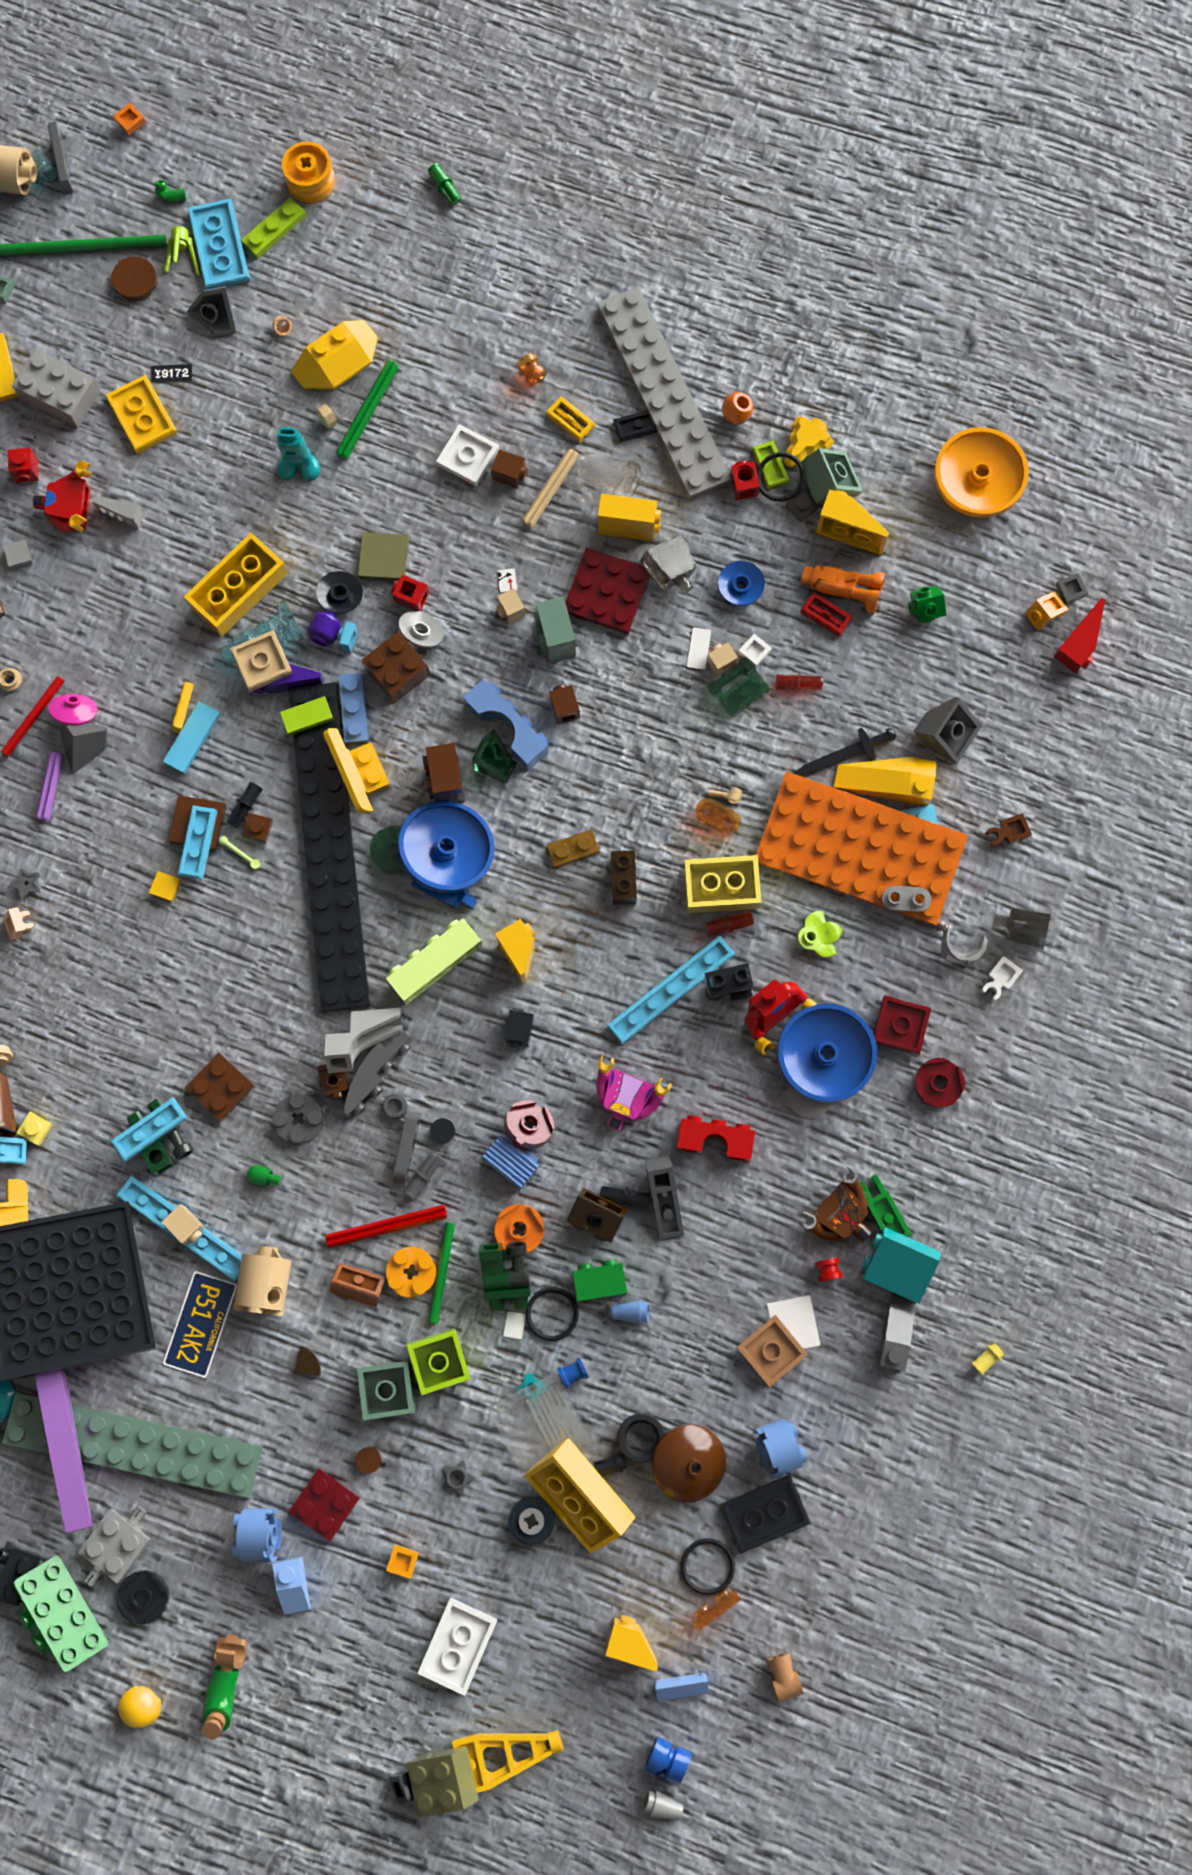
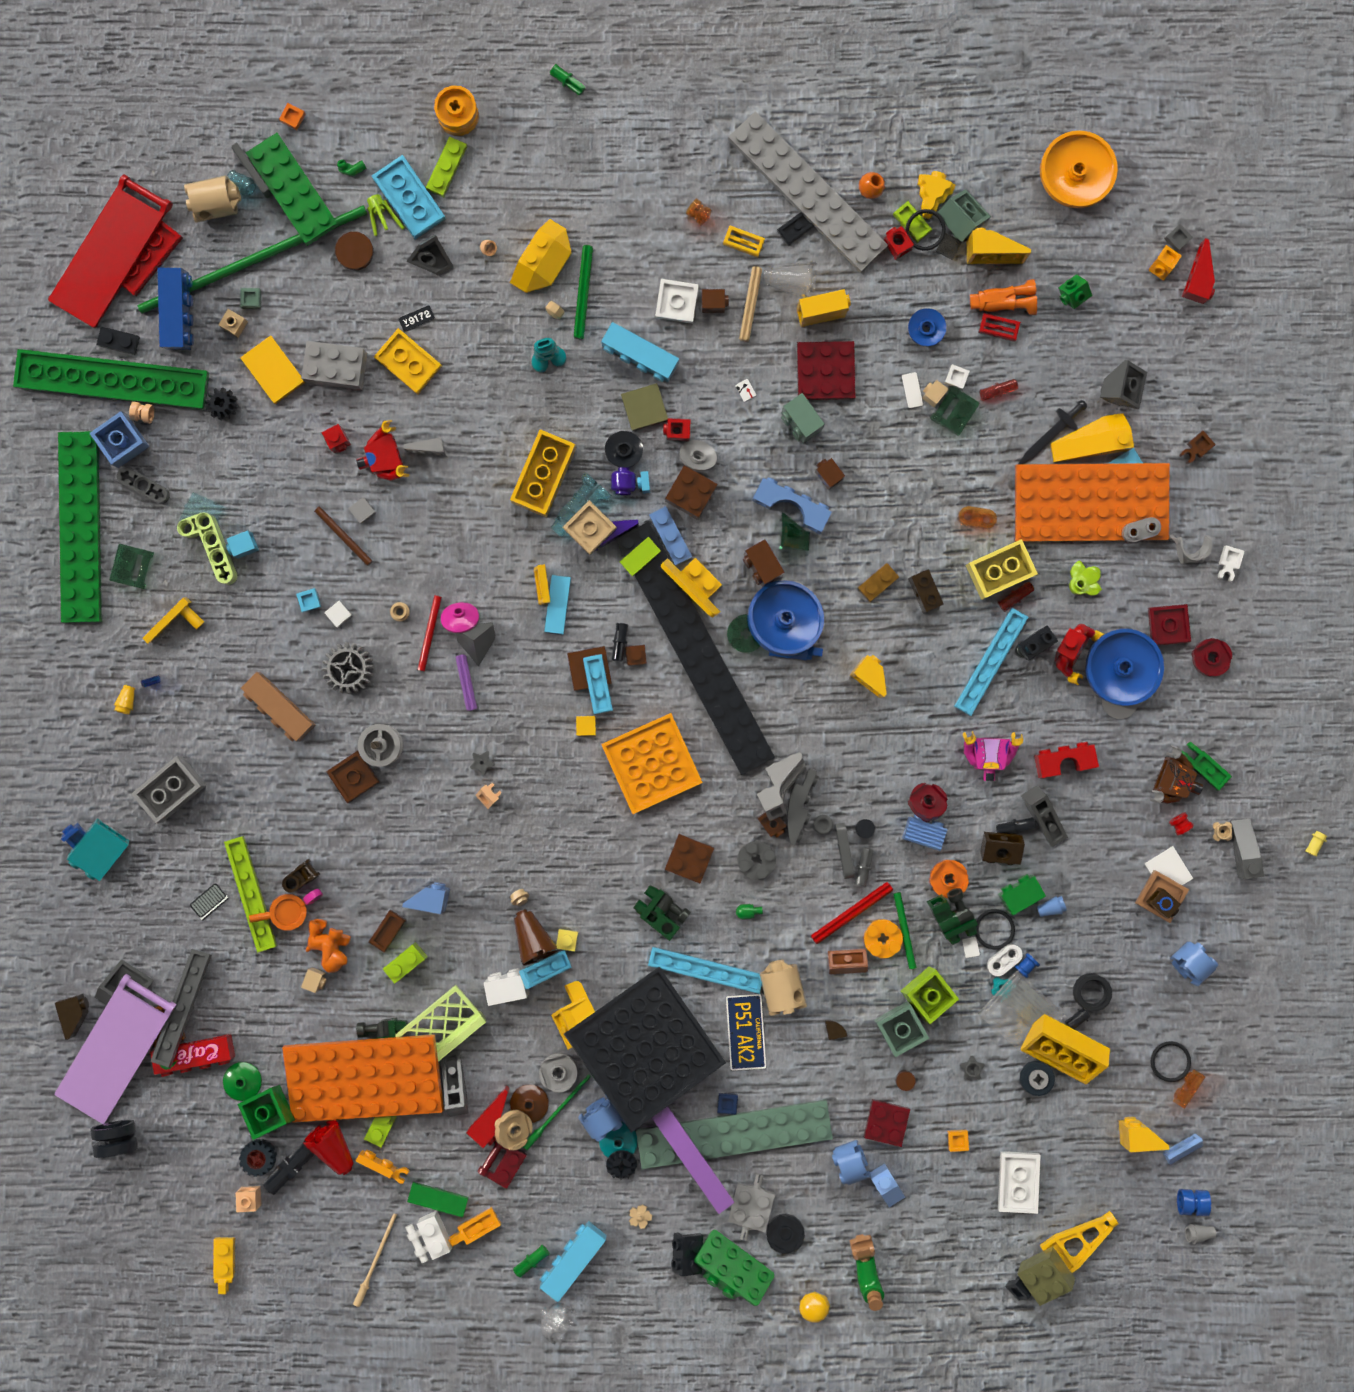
camera: 25 degrees left, 10 degrees up
medium azure tile [111,1098,188,1162] -> none
tan brick [162,1204,205,1245] -> none
yellowish green hinge [219,836,261,870] -> none
yellowish green brick [386,919,483,1005] -> none
tan plate [496,588,526,624] -> none
black brick [504,1010,535,1049] -> none
clear smoke torso [639,535,696,595] -> none
reddish brown dish [651,1424,726,1503] -> none
tan hand [707,787,743,805] -> none
black tile [720,1474,811,1554] -> none
medium nougat piece [767,1652,804,1702] -> none
teal brick [861,1227,941,1304] -> none
clear smoke torso [992,908,1051,949] -> none
none -> green plate [246,133,339,246]
none -> medium azure brick [601,322,679,382]
none -> light orange plate [601,713,703,814]
none -> dark blue tile [717,1093,738,1115]
none -> white plate [987,944,1022,976]
none -> dark brown brick [1146,887,1181,919]
none -> tan plate [1213,822,1232,841]

